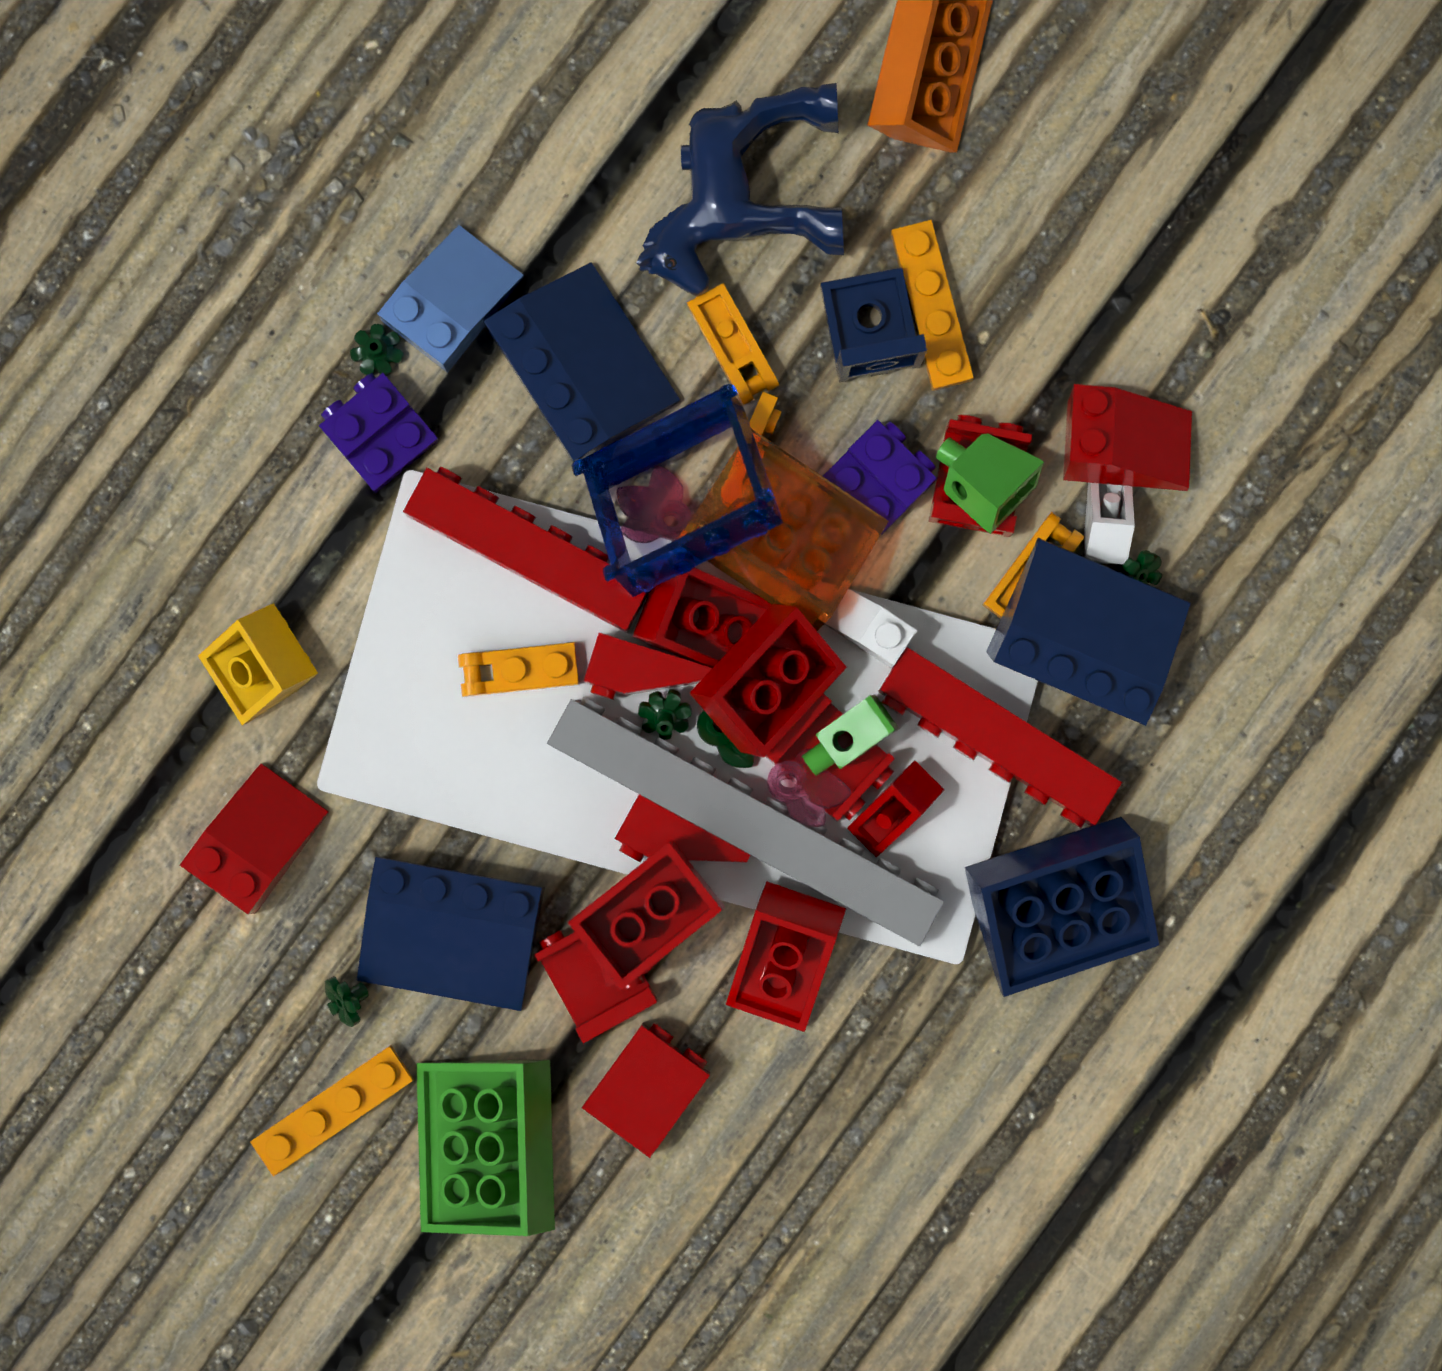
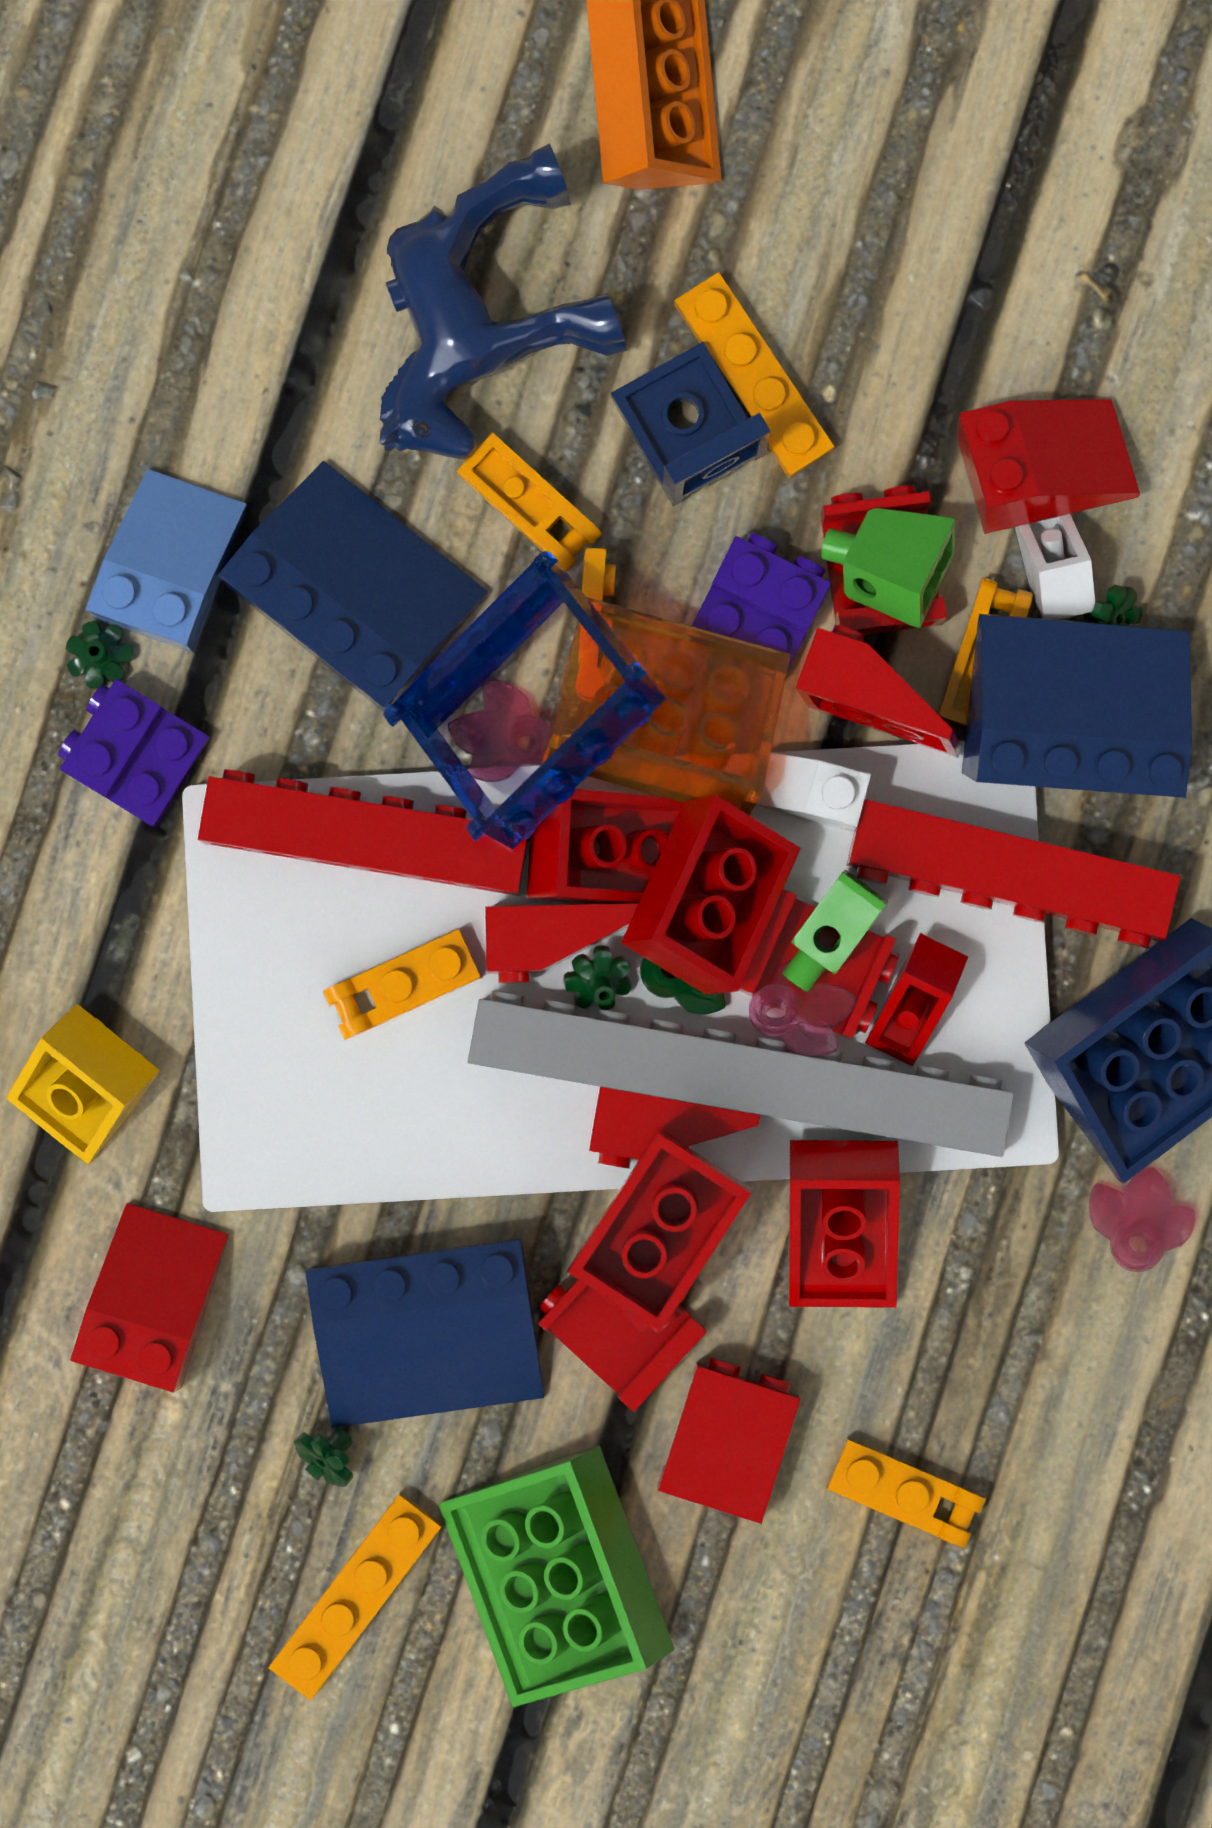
camera: 15 degrees left, 0 degrees up
none -> red slope [795,625,962,757]
none -> light orange plate [826,1438,987,1549]
none -> clear pink plate [1089,1167,1195,1272]

